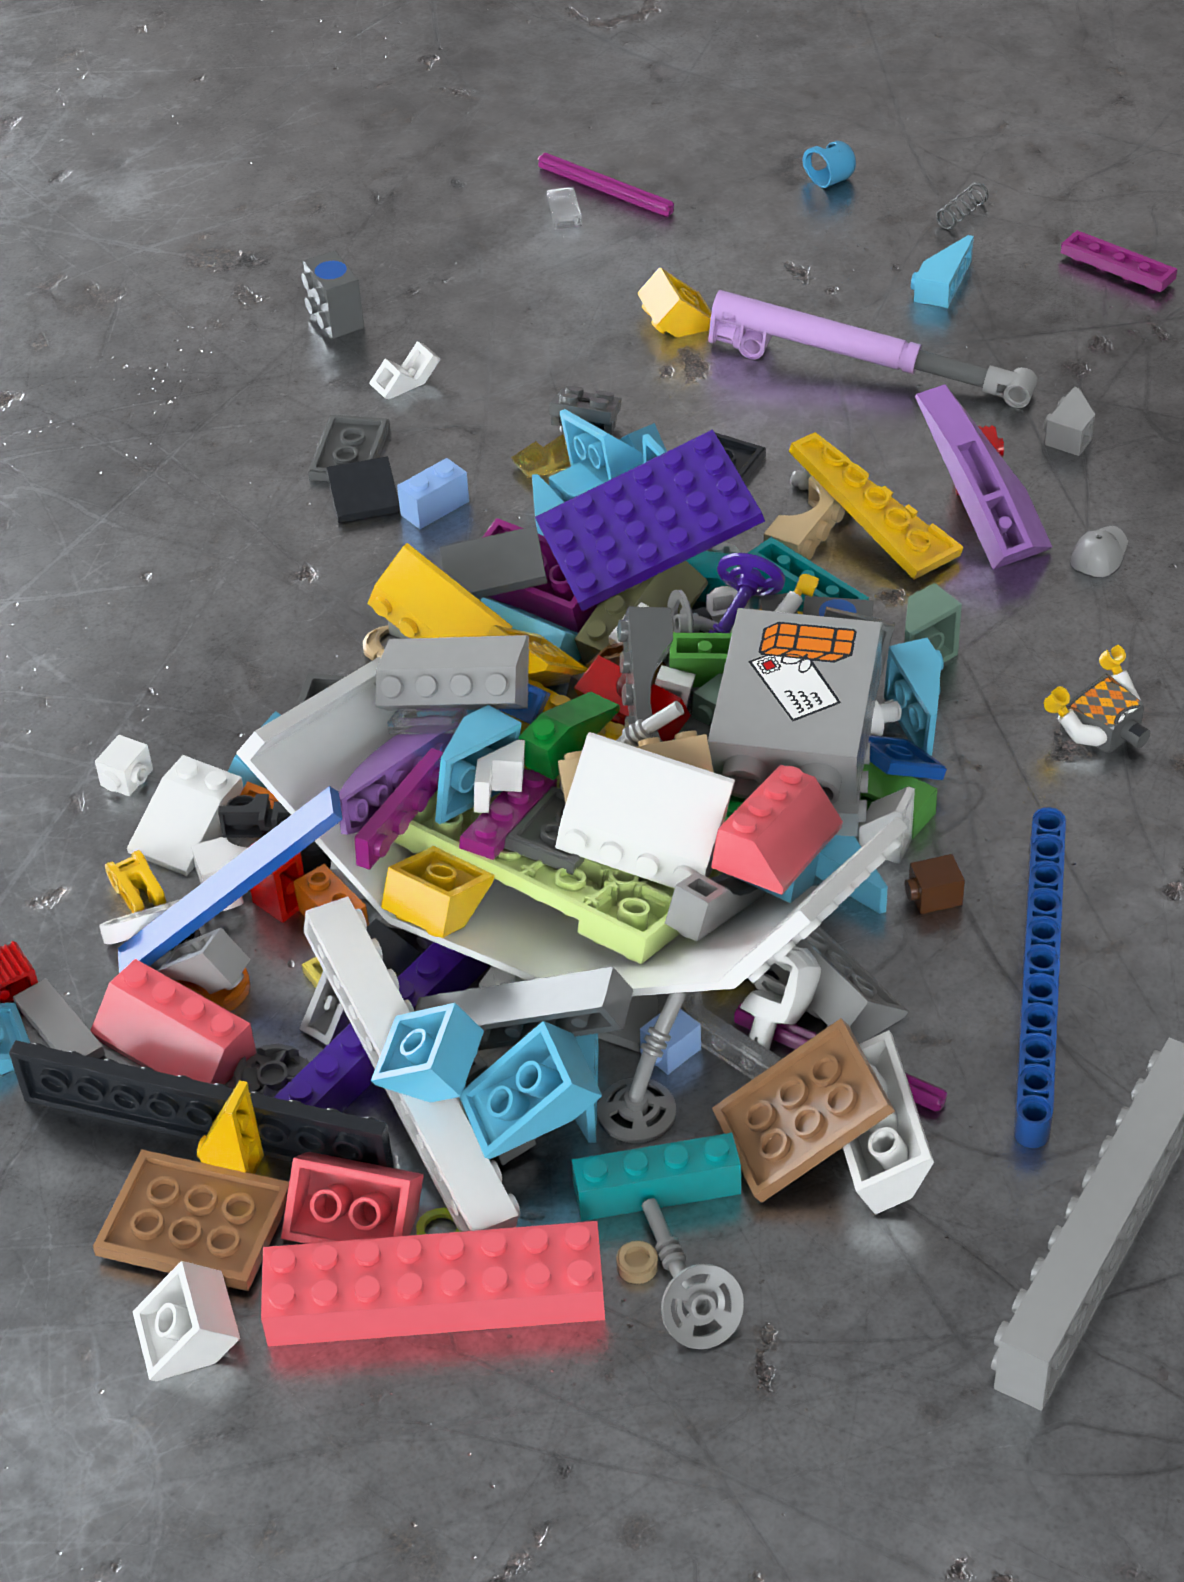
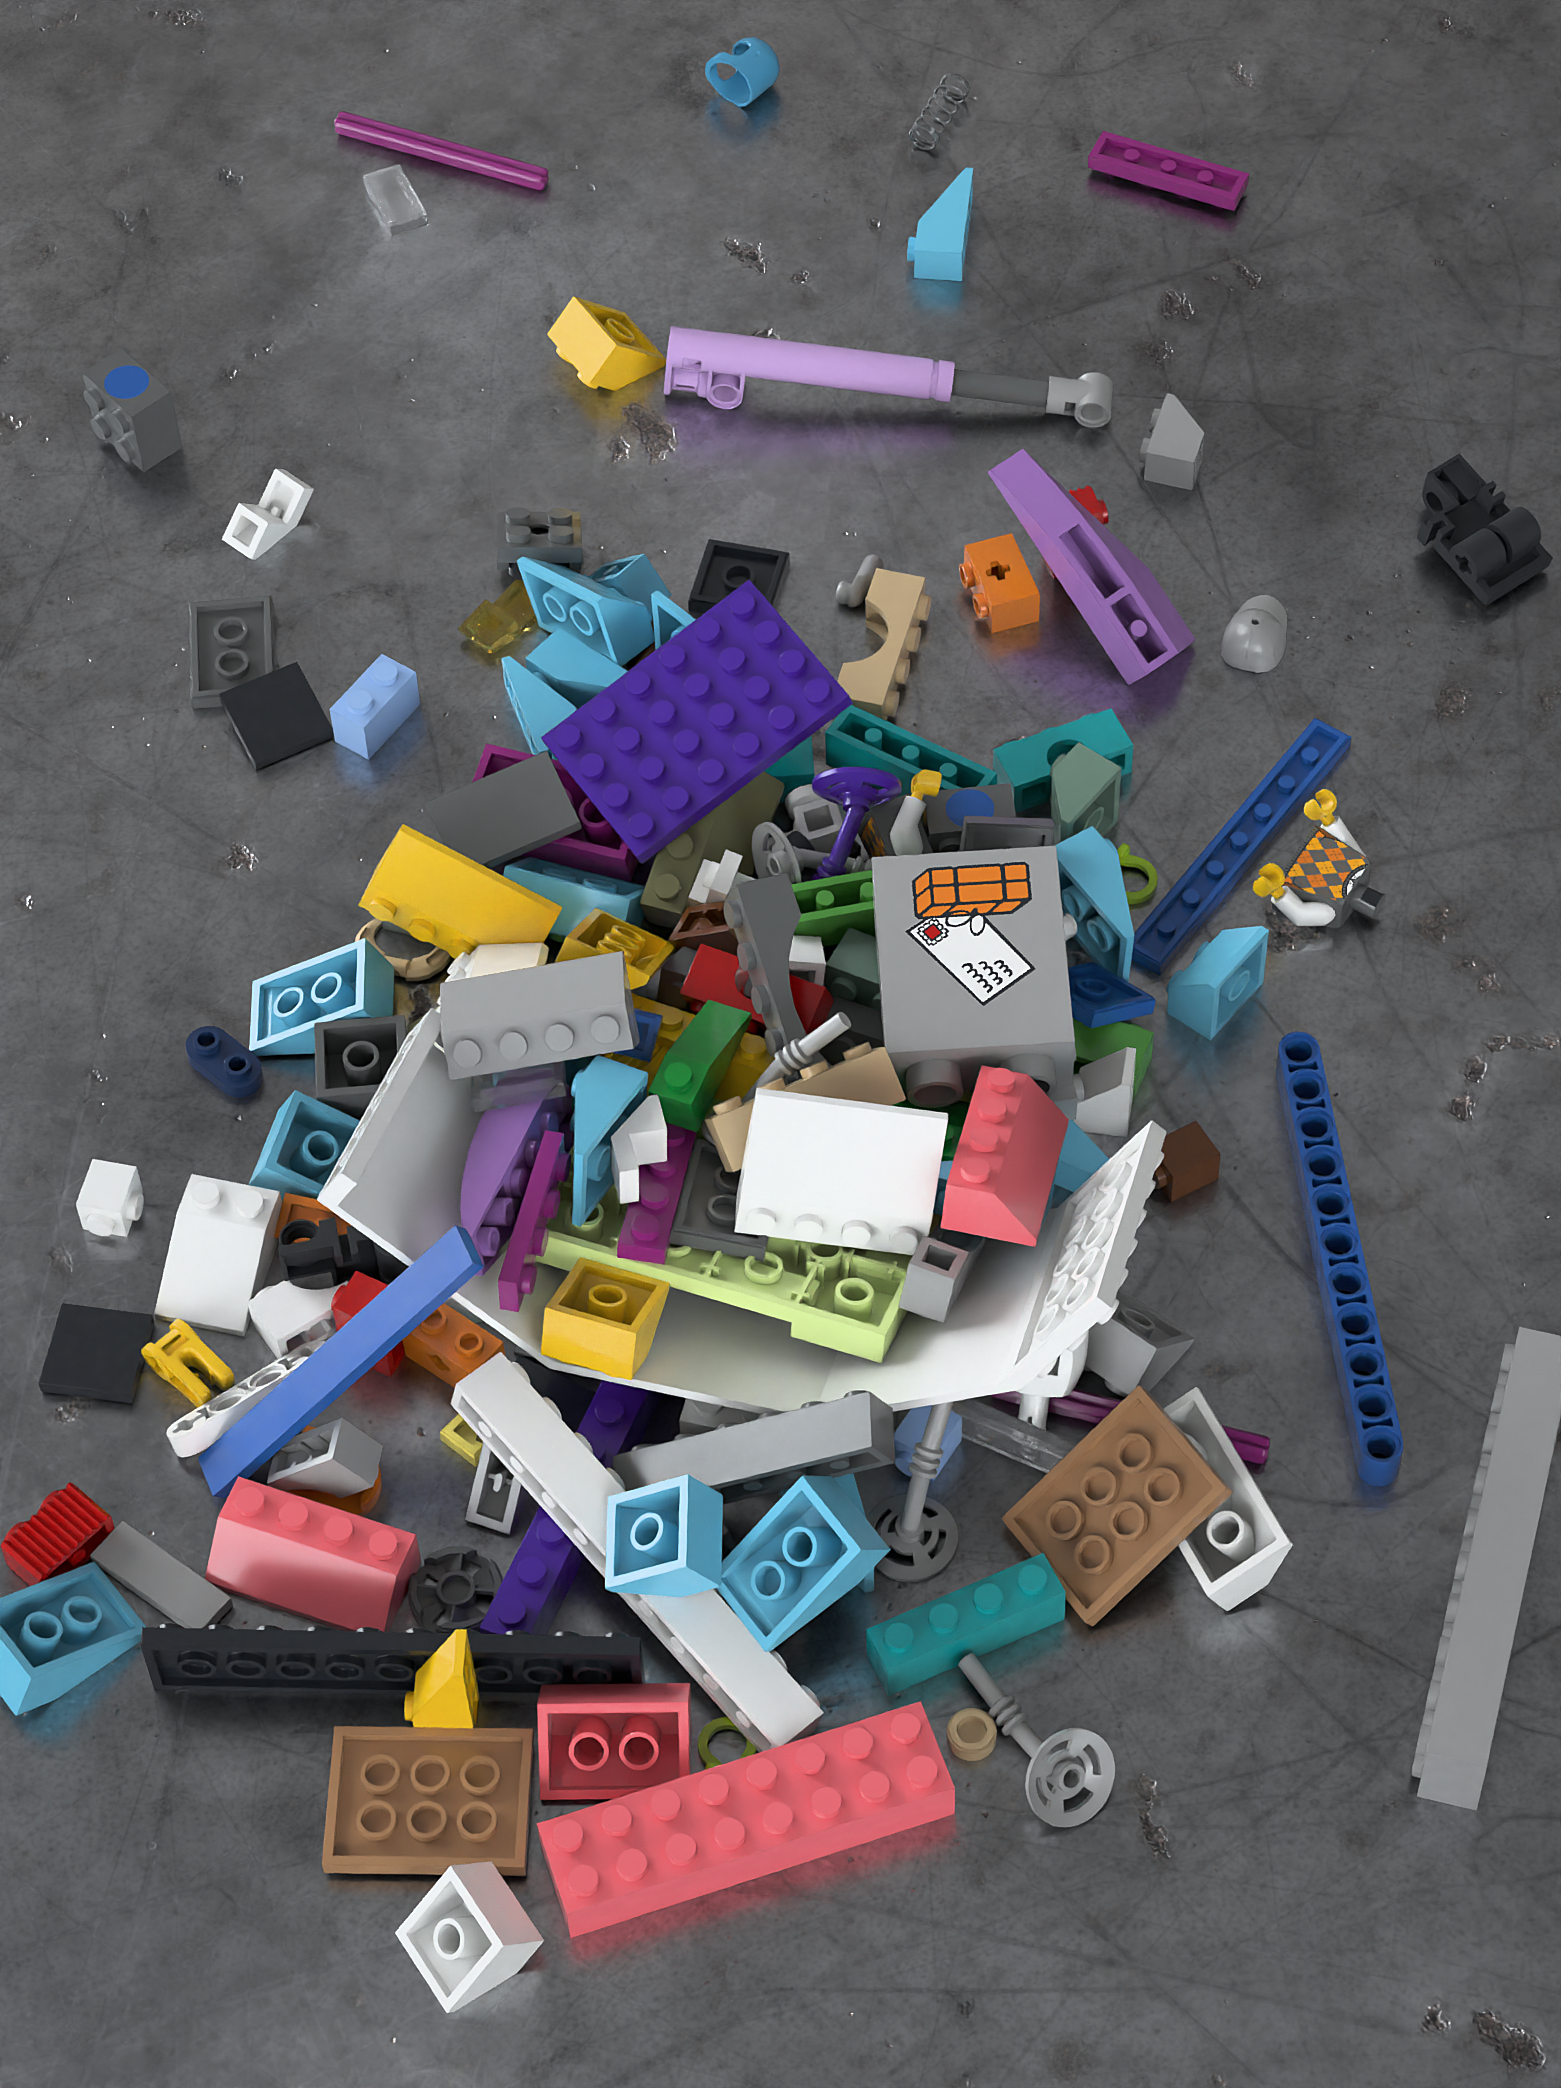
camera: 15 degrees left, 10 degrees up
yellow wing [788,432,964,580] -> none
none -> black tile [38,1303,155,1403]
none -> dark blue plate [185,1026,263,1098]
none -> medium azure slope [249,938,394,1056]
none -> orange brick [959,533,1040,634]
none -> teal arch [993,708,1134,813]
none -> lime piece [1117,843,1158,905]
none -> blue tile [1131,718,1351,976]
none -> medium azure slope [1166,926,1269,1041]

